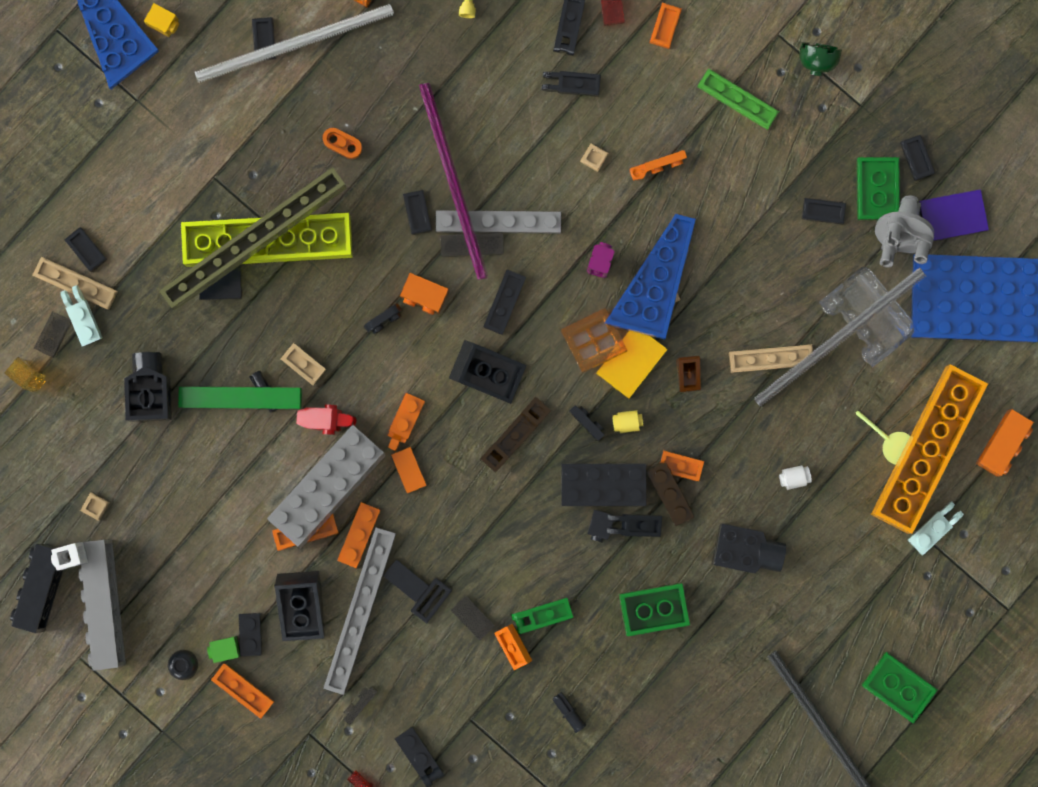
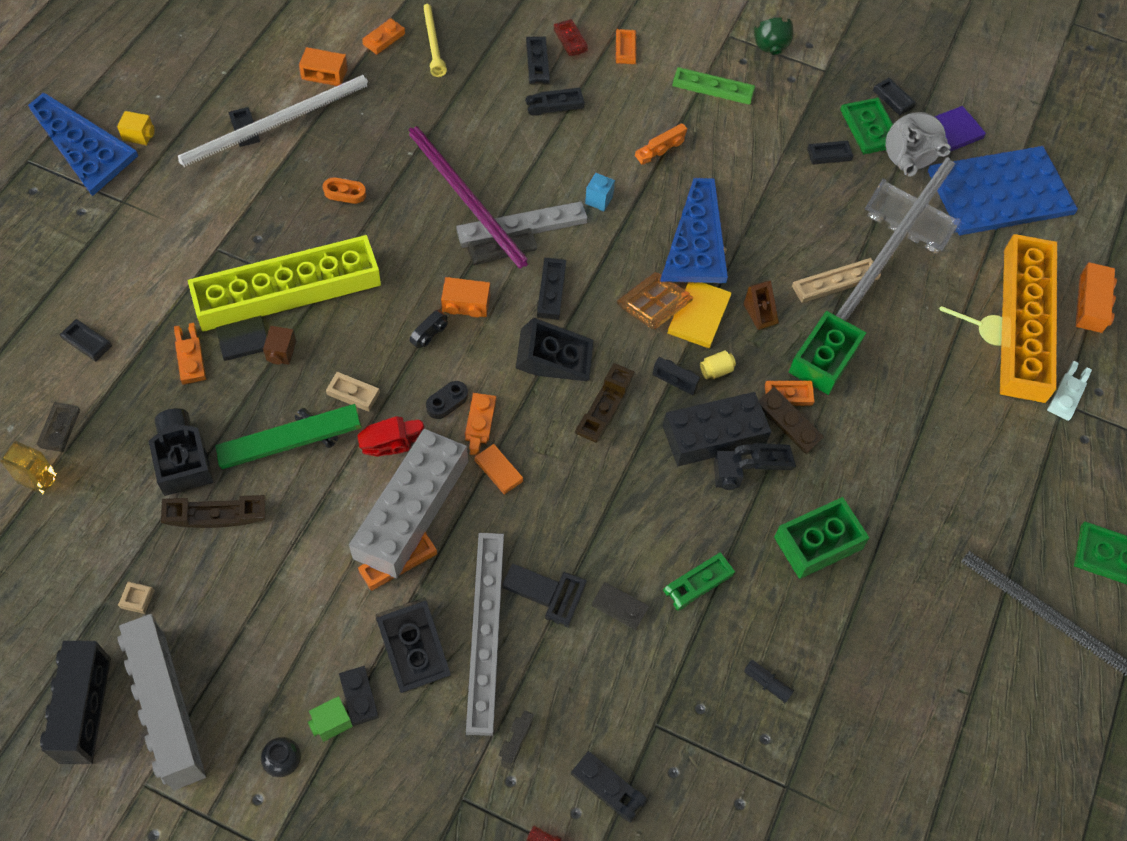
camera: 20 degrees left, 25 degrees down
tan tile [33,257,118,310] -> none
white brick [51,542,88,570] -> none
light aqua hinge [60,285,102,346] -> none
olive brick [160,167,347,311] -> none
orange plate [211,663,275,719] -> none
orange plate [337,502,381,568] -> none
black tile [403,190,432,235] -> none
orange plate [494,624,532,670] -> none
tan tile [580,143,609,172] -> none
magenta brick [587,242,615,278] -> none
black brick [711,523,786,573] -> none
white brick [779,465,812,490] -> none
none -> dark brown slope [161,495,265,528]
none -> orange hinge [174,323,206,385]
none -> reddish brown brick [263,326,296,365]
none -> black plate [426,381,468,419]
none -> dark azure brick [585,173,615,211]
none -> green brick [788,311,867,395]

